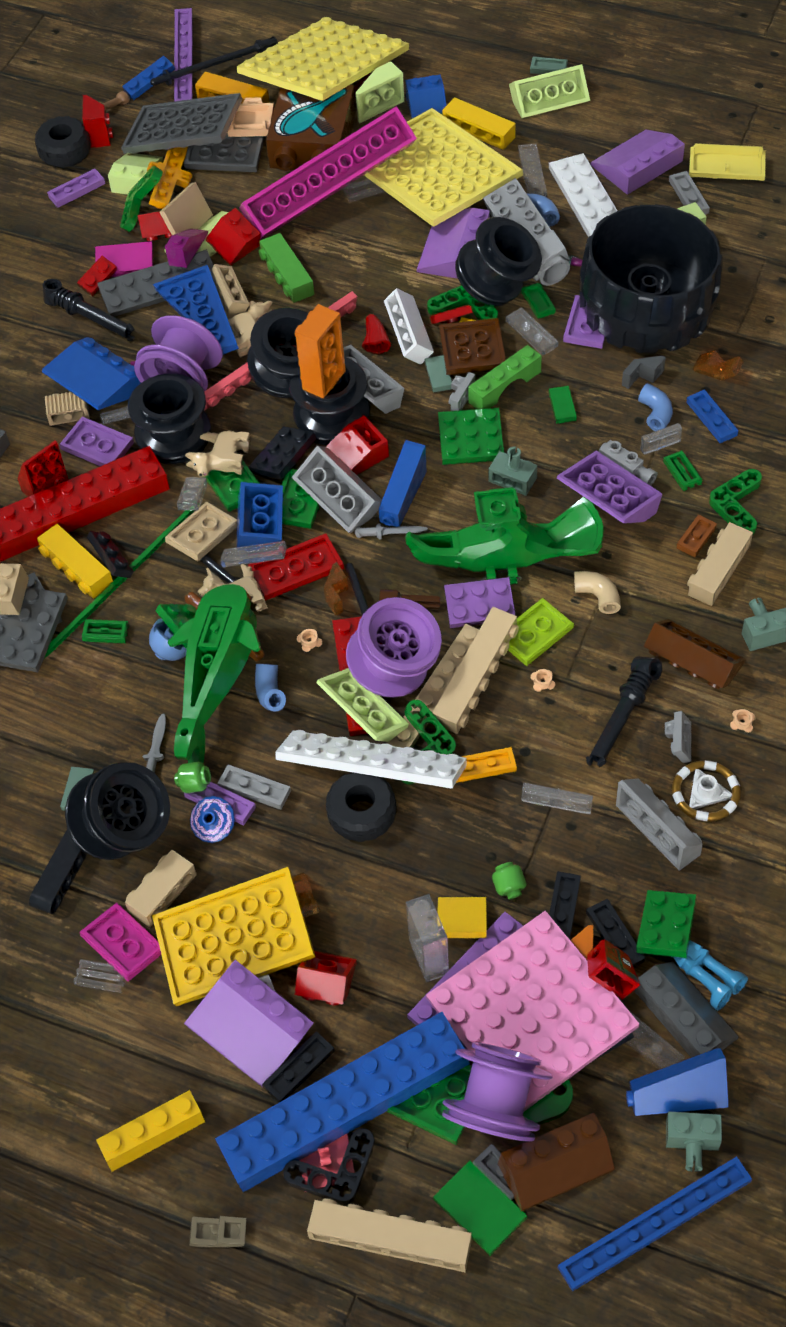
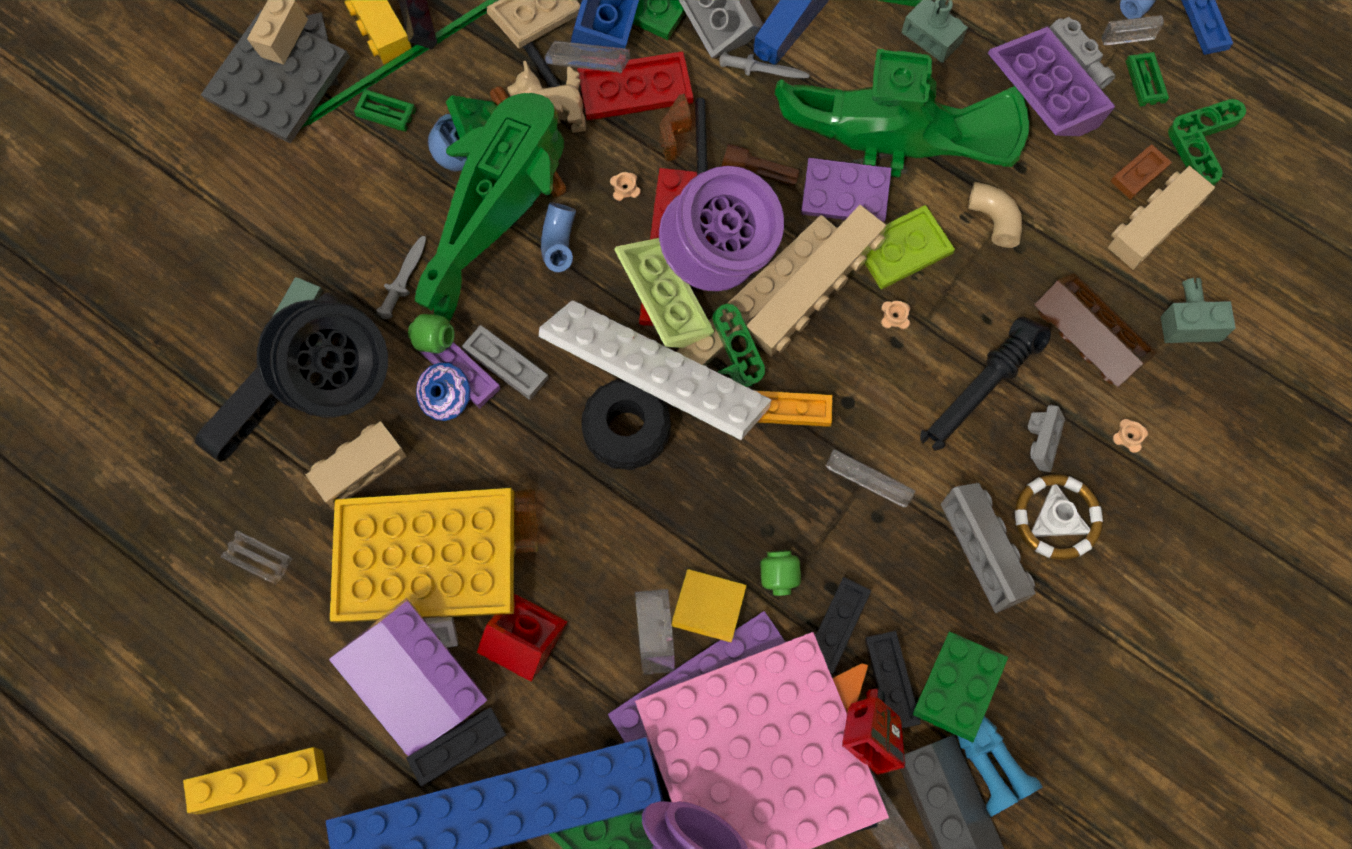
camera: 10 degrees right, 15 degrees up
dark pink tile [80,903,161,982] -> none

